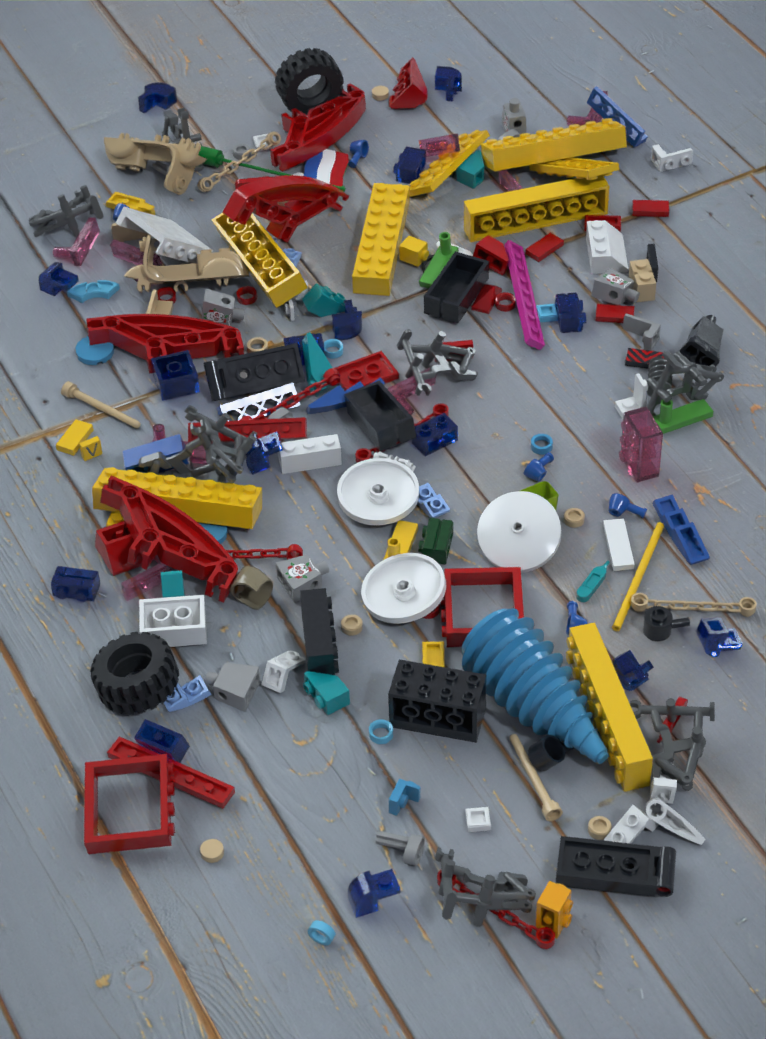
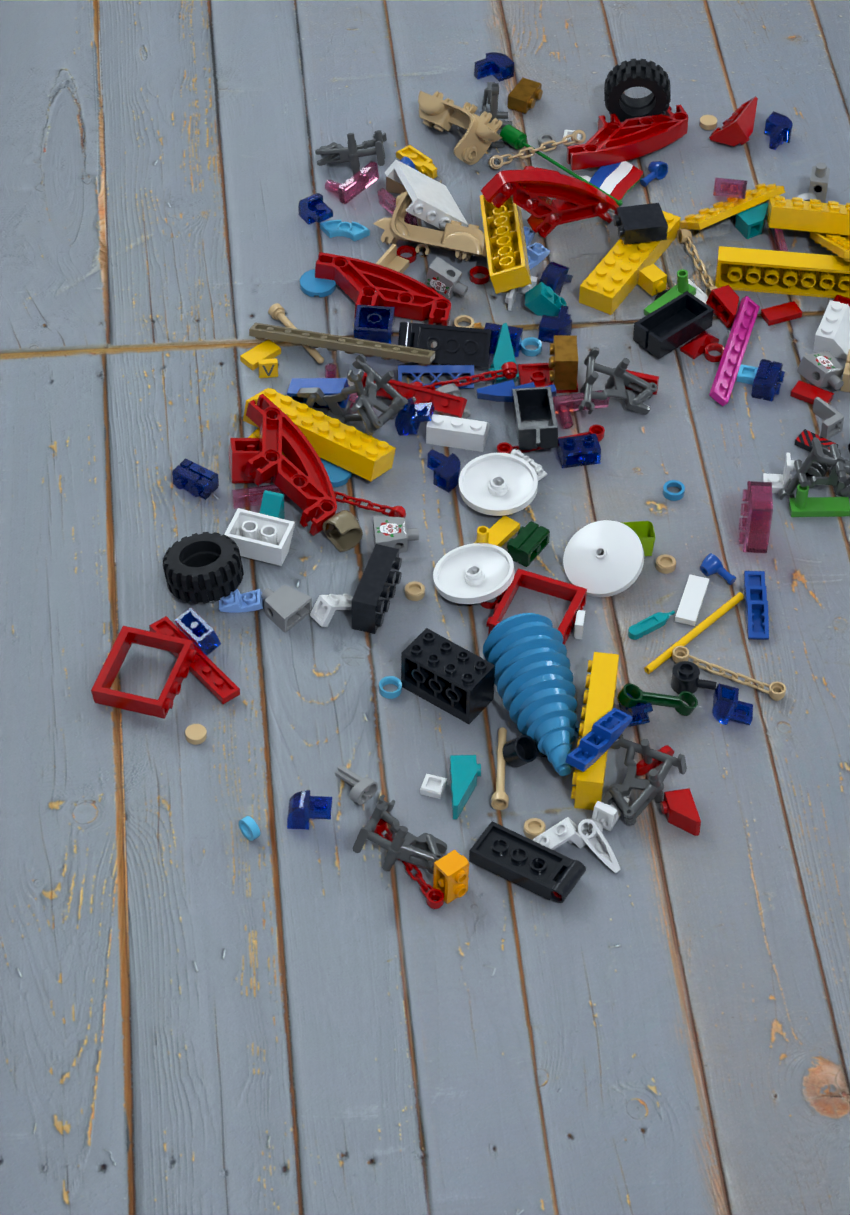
camera: 20 degrees right, 0 degrees up
teal slope [303,671,350,716] -> none
dark azure bracket [389,779,421,816] -> none
clear blue brick [393,146,426,184] -> none
light blue slope [417,483,450,518] -> none
yellow tile [422,641,445,667] -> none
blue bar [523,452,554,481] -> none
blue bar [566,601,587,634] -> none
none -> dark tan plate [249,322,435,366]
none -> clear blue brick [427,449,461,493]
none -> teal slope [450,755,481,819]
none -> pearl gold brick [508,77,543,114]
none -> clear blue brick [539,262,573,296]
none -> pearl gold brick [549,335,578,390]
none -> blue slope [566,708,633,772]
none -> white tile [574,610,585,640]
none -> black brick [613,203,668,245]
none -> dark green piece [618,683,698,716]
none -> red slope [660,788,701,836]
none -> tan piece [677,229,717,297]

